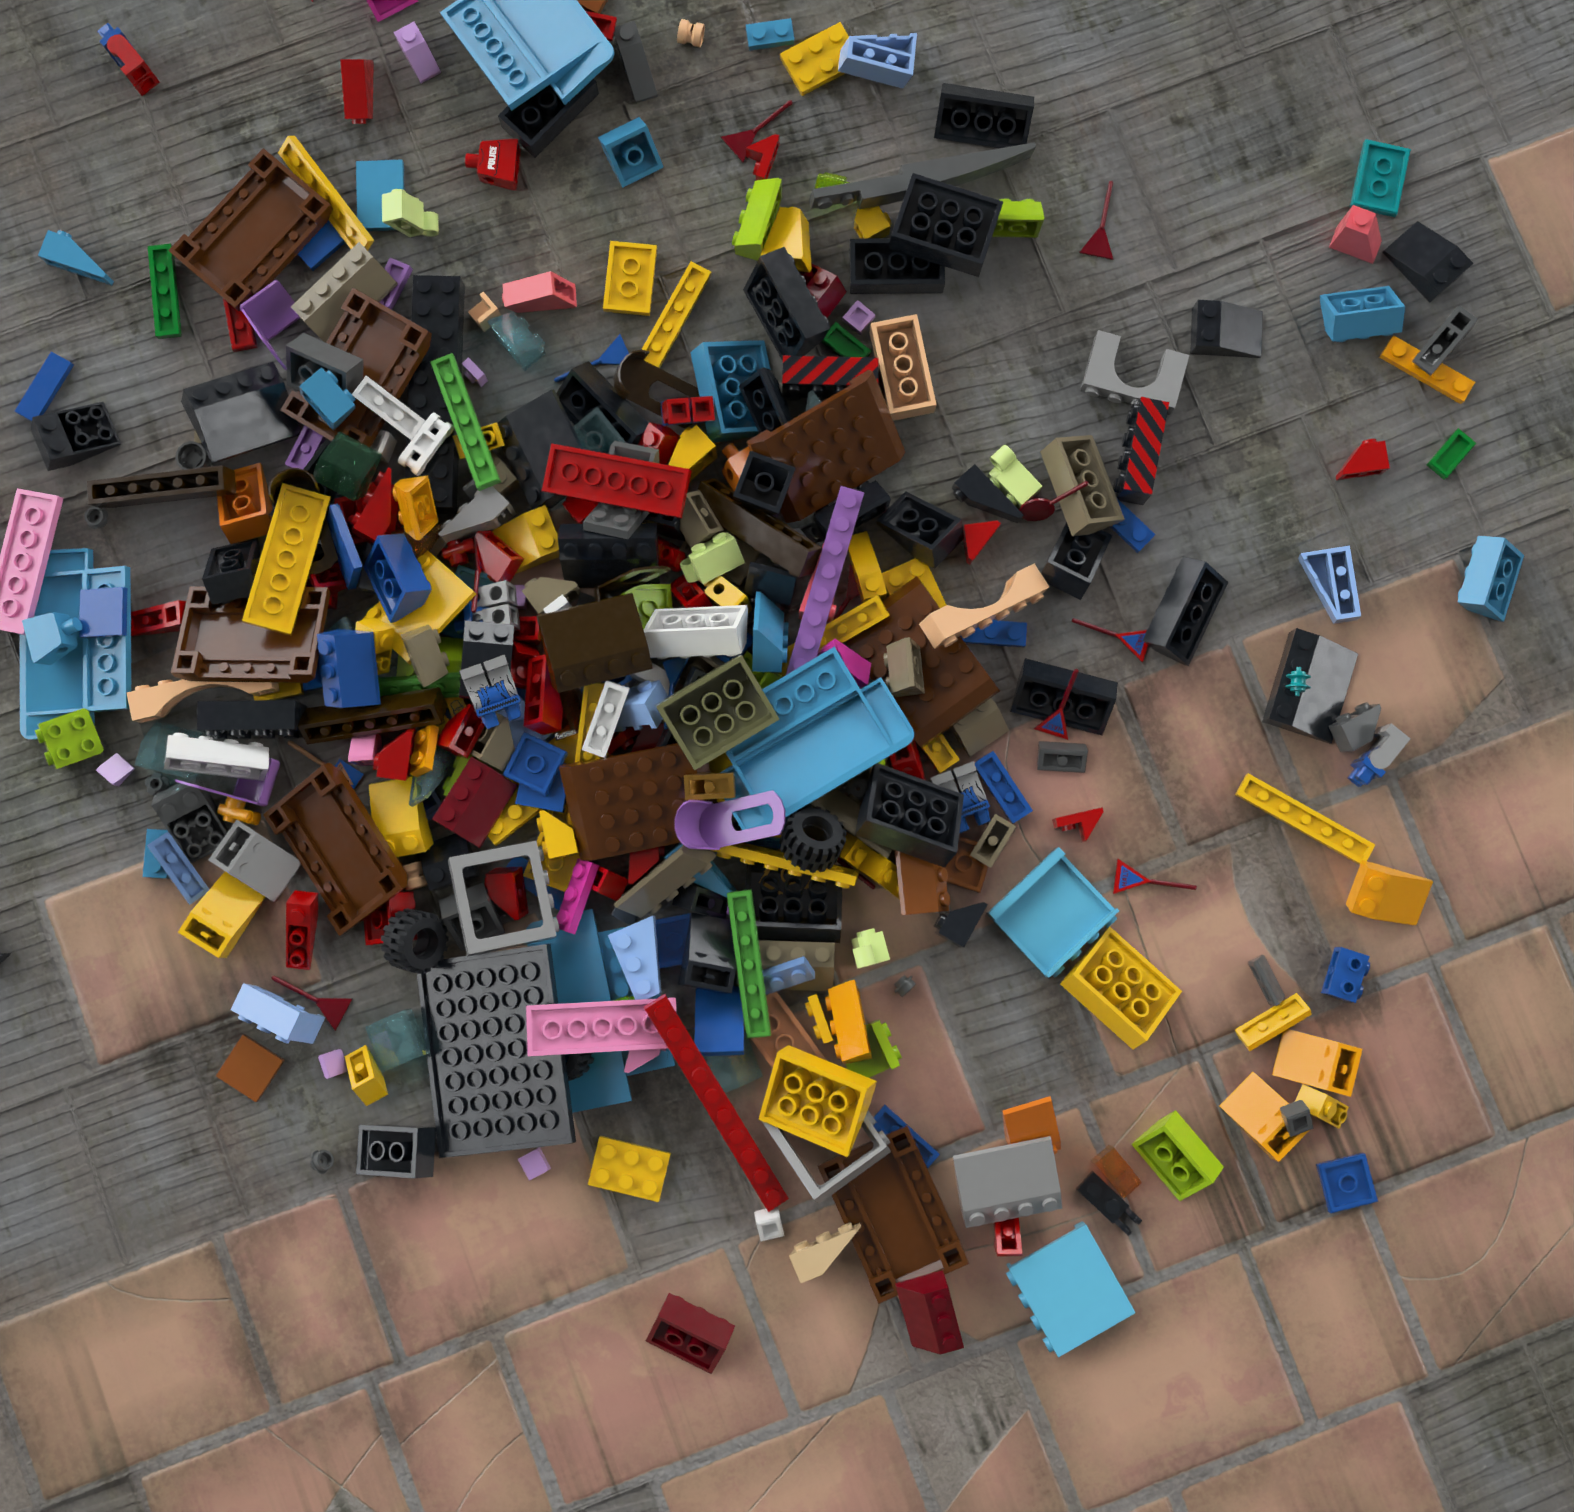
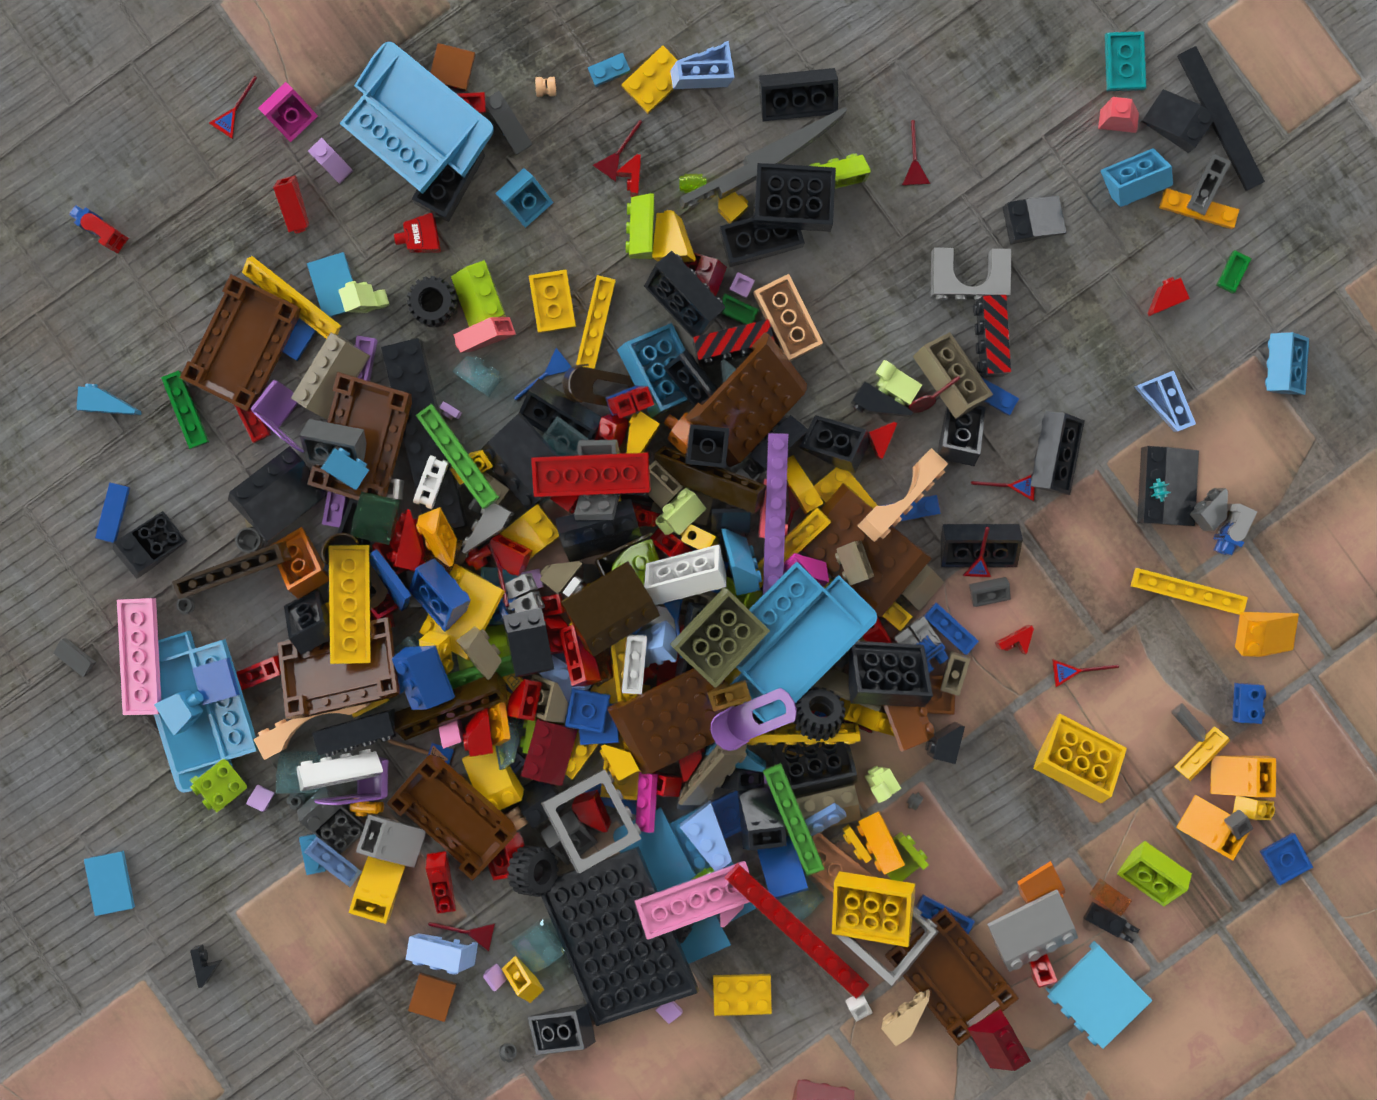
camera: 15 degrees left, 5 degrees up
white plate [352,376,425,440] -> none
hips [459,655,521,730] -> none
light nougat panel [468,292,502,332] -> none
medium azure panel [986,847,1119,978] -> none
none -> black tyre [407,276,458,327]
none -> lime slope [451,260,506,327]
none -> black tile [1177,46,1265,191]

